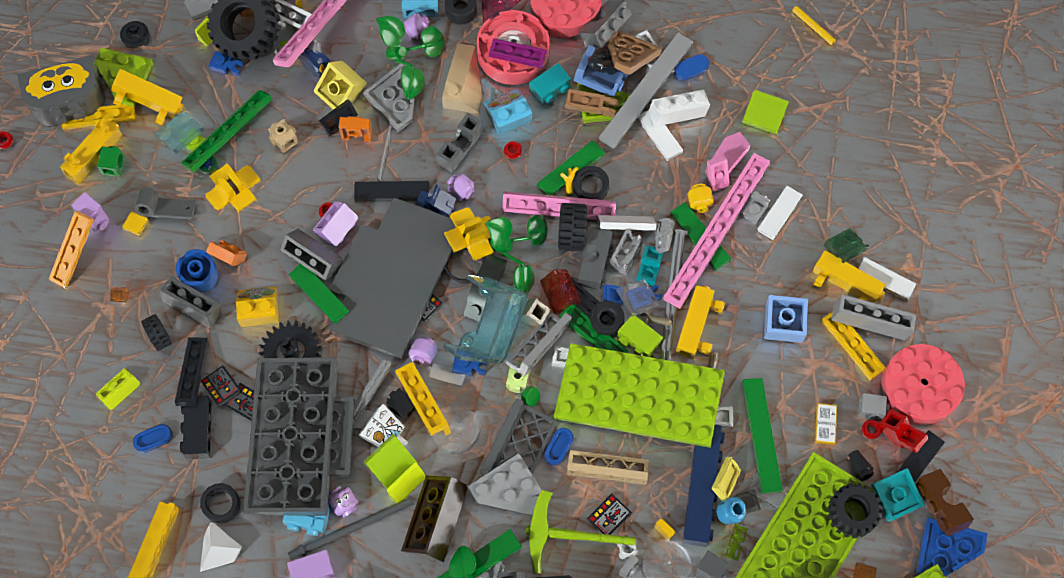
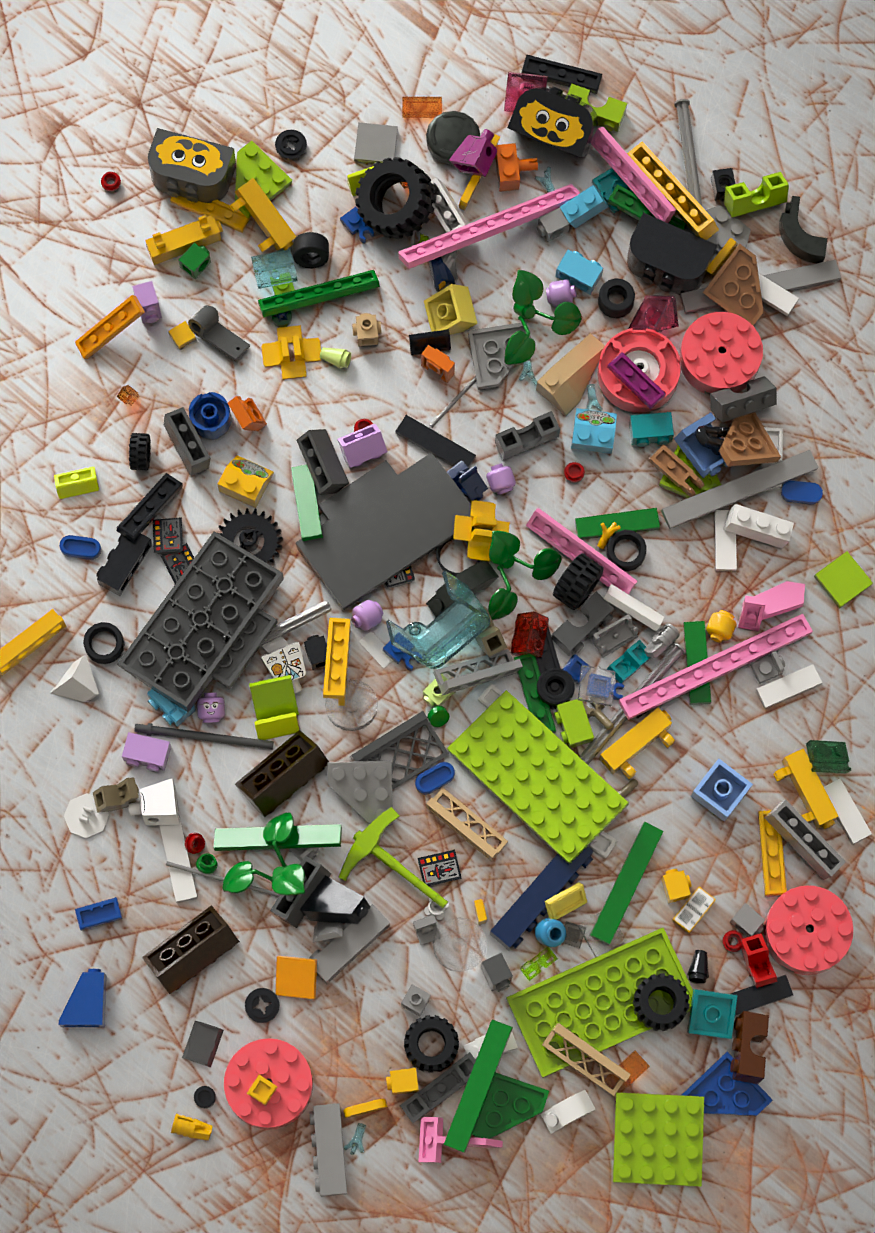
camera: 30 degrees right, 5 degrees up
none -> black tyre [293,232,329,269]
none -> yellowish green cone [320,347,351,369]
none -> clear light blue bar [519,358,537,386]
none -> yellow brick [661,869,692,904]

